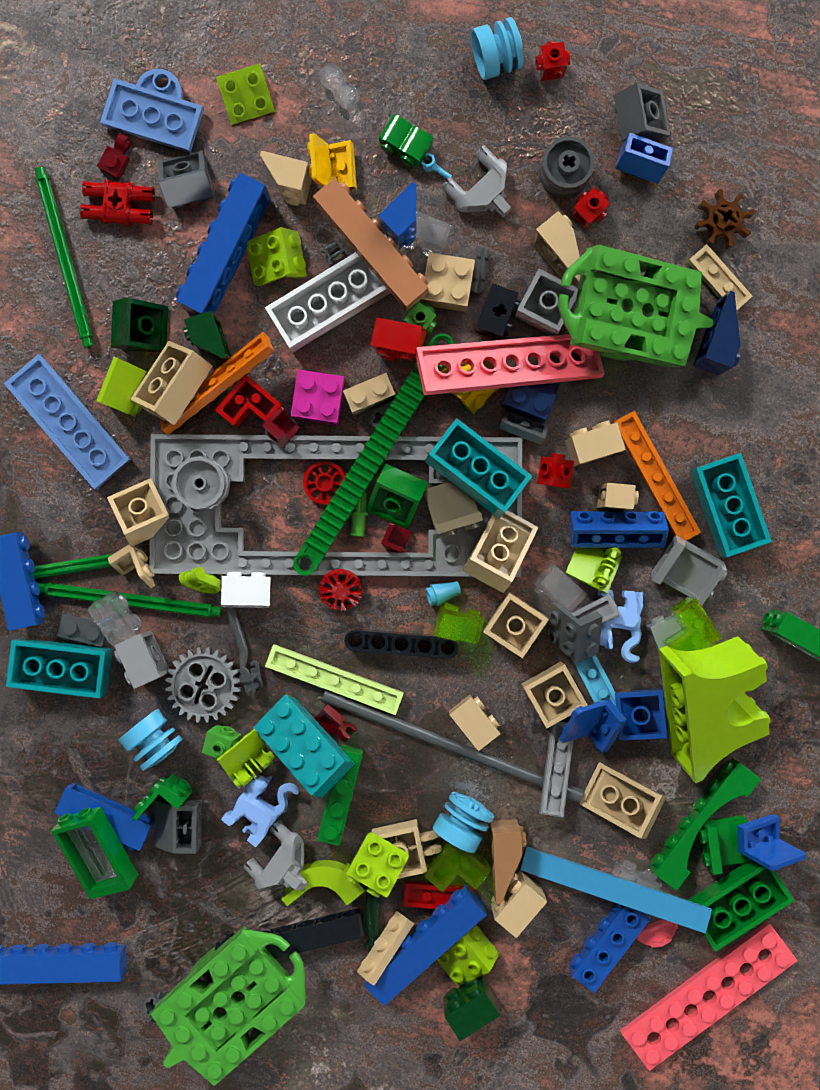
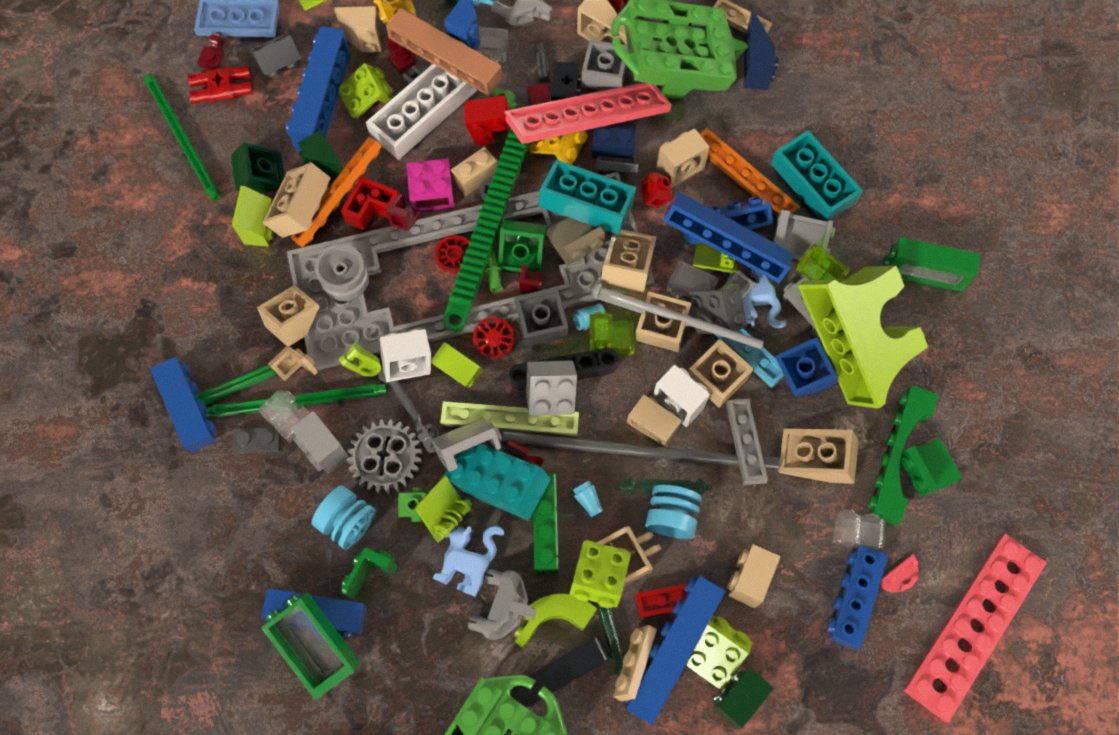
camera: 15 degrees left, 20 degrees down
medium blue plate [4,354,132,490] -> none
teal brick [6,638,113,699] -> none
dark grey slope [154,799,202,854] -> none
tan brick [421,252,475,312] -> none
clear neon green brick [424,842,491,892] -> none
medium nougat slope [489,819,526,904] -> none
dark azure tile [520,846,712,934] -> none
blue bracket [559,700,627,753] -> none
tan brick [597,483,639,511] -> none
green brick [688,860,795,952] -> none
blue bracket [737,814,806,871] -> none
none -> dark red plate [385,38,417,74]
none -> lime hinge [431,342,484,388]
none -> light grey panel [432,418,502,472]
none -> dark grey slope [514,287,569,347]
none -> light grey brick [526,361,577,416]
none -> dark red panel [527,83,551,106]
none -> medium azure cone [573,481,603,517]
none -> light grey bar [592,283,764,349]
none -> clear green wheel [619,476,712,497]
none -> white brick [653,364,710,428]
none -> blue brick [663,191,793,283]

